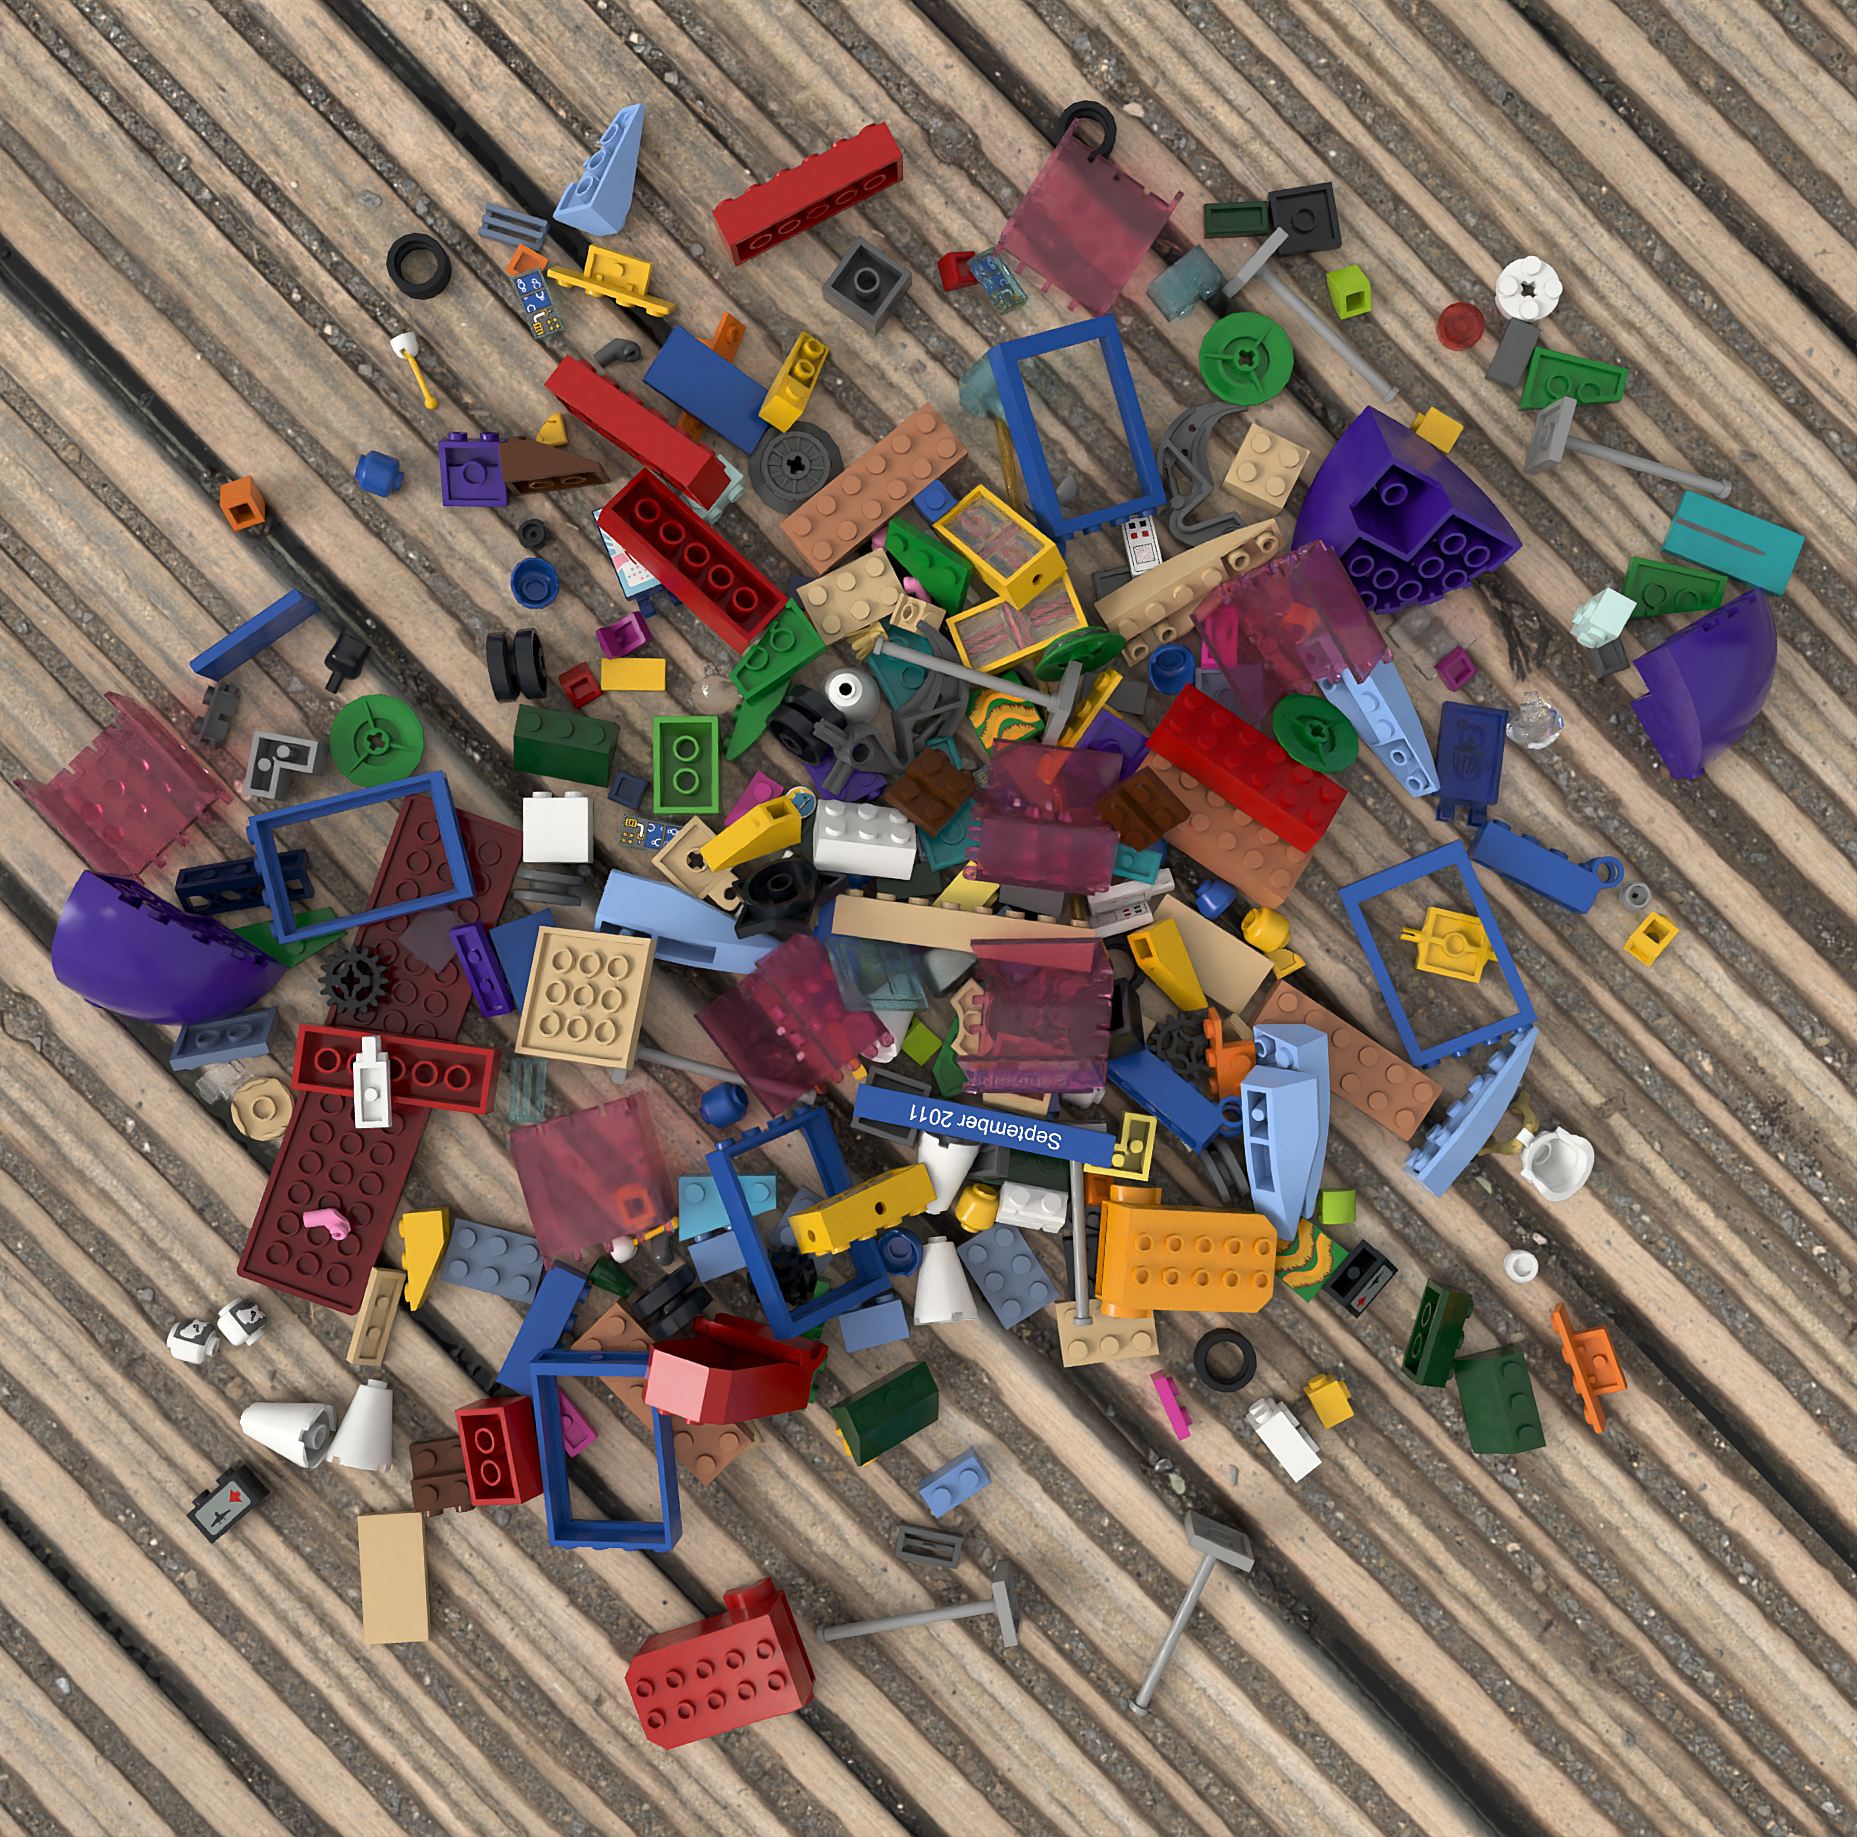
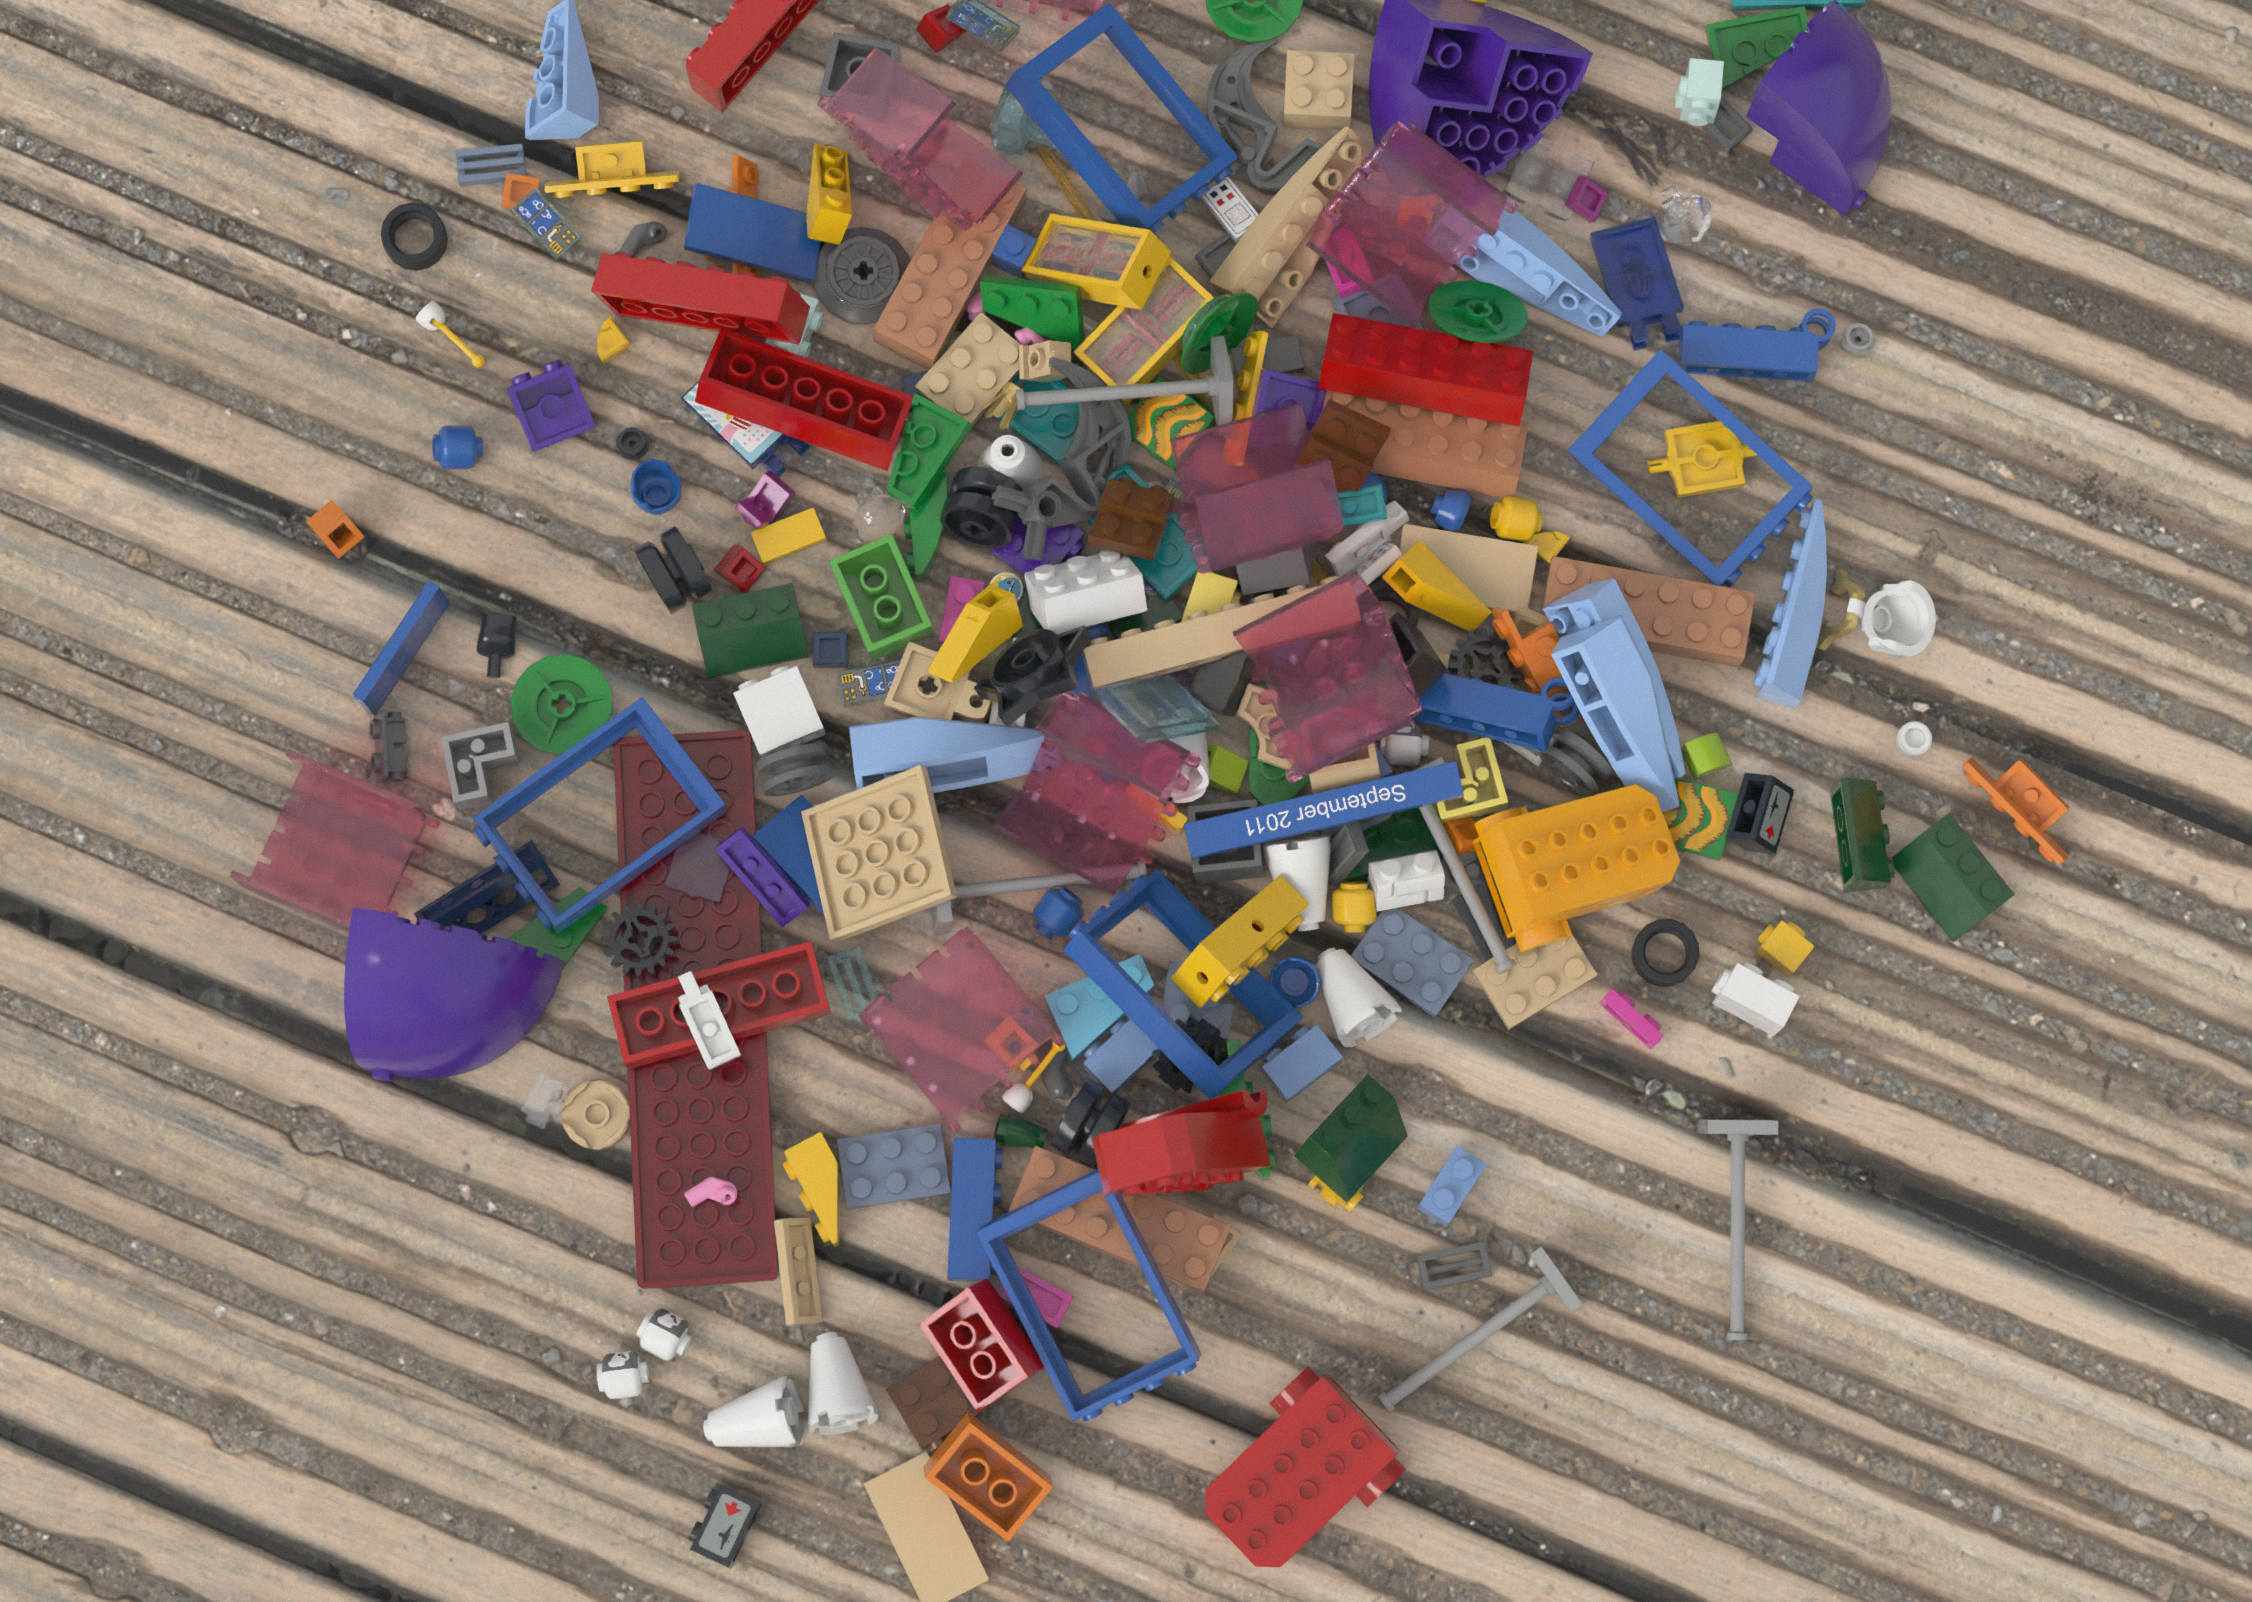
camera: 20 degrees left, 10 degrees down
sand blue plate [169,1007,281,1071] -> none
reddish brown slope [498,436,610,496] -> none
blue hair [1148,642,1196,695] -> none
yellow brick [1623,911,1680,968] -> none
none -> clear pink windscreen [818,47,1023,231]
none -> orange brick [923,1412,1053,1542]

